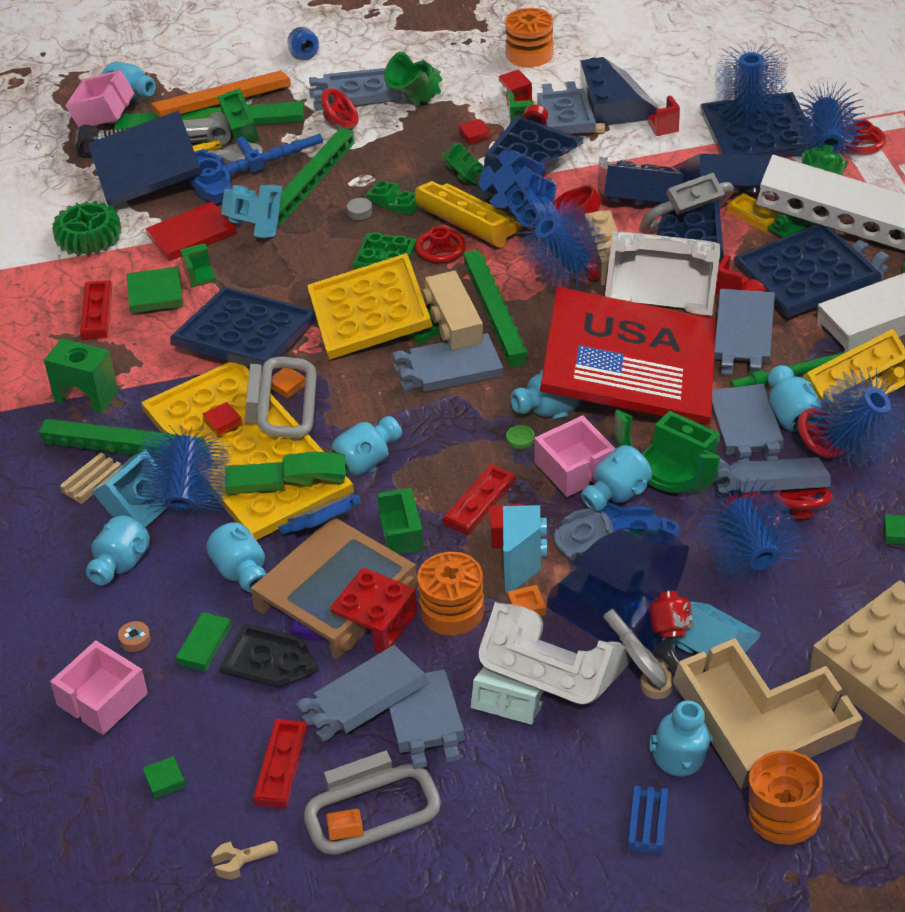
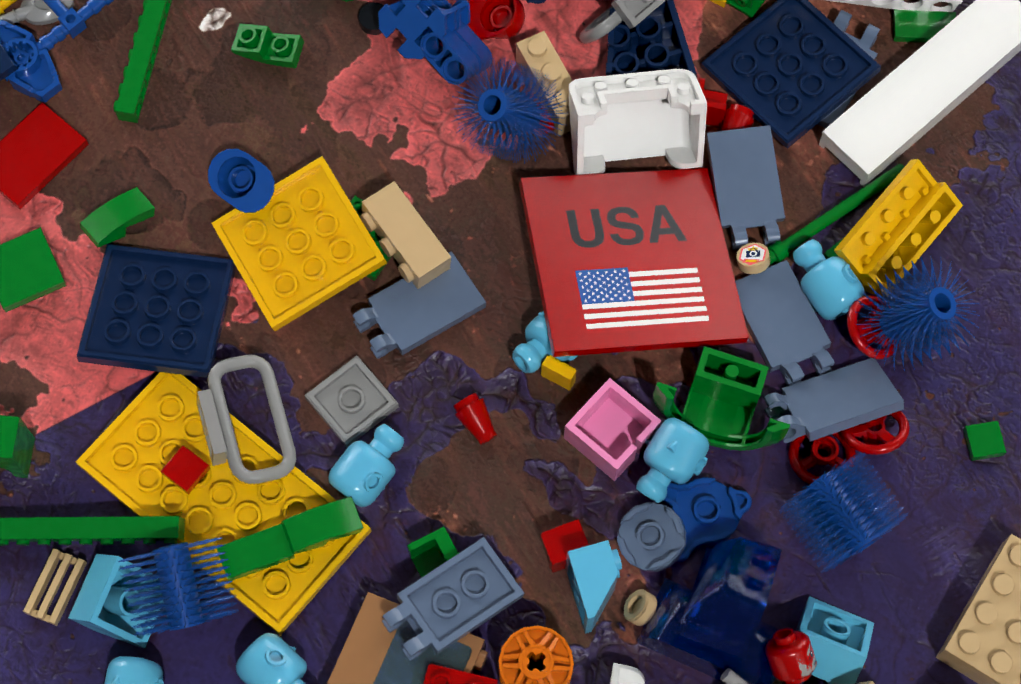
camera: 20 degrees left, 25 degrees up
green panel [180,243,216,288] -> none
medium azure tile [221,184,282,238] -> none
orange tile [271,368,305,399] -> none
blue tile [278,493,361,534] -> none
light grey tile [347,198,372,220] -> none
green tile [352,232,416,270] -> none
yellow brick [415,181,523,248] -> none
red piece [415,226,466,263] -> none
red tile [443,464,516,536] -> none
green piece [463,250,528,368] -> none
bright green piece [506,425,535,449] -> none
orange tile [507,585,546,616] -> none
none -> green slope [80,187,155,248]
none -> blue piece [208,149,275,213]
none -> light grey tile [304,355,399,448]
none -> sand blue tile [382,537,524,662]
none -> red cone [453,393,497,445]
none -> yellow tile [541,355,577,391]
none -> tan tile [624,589,657,626]
none -> tile [736,243,771,274]

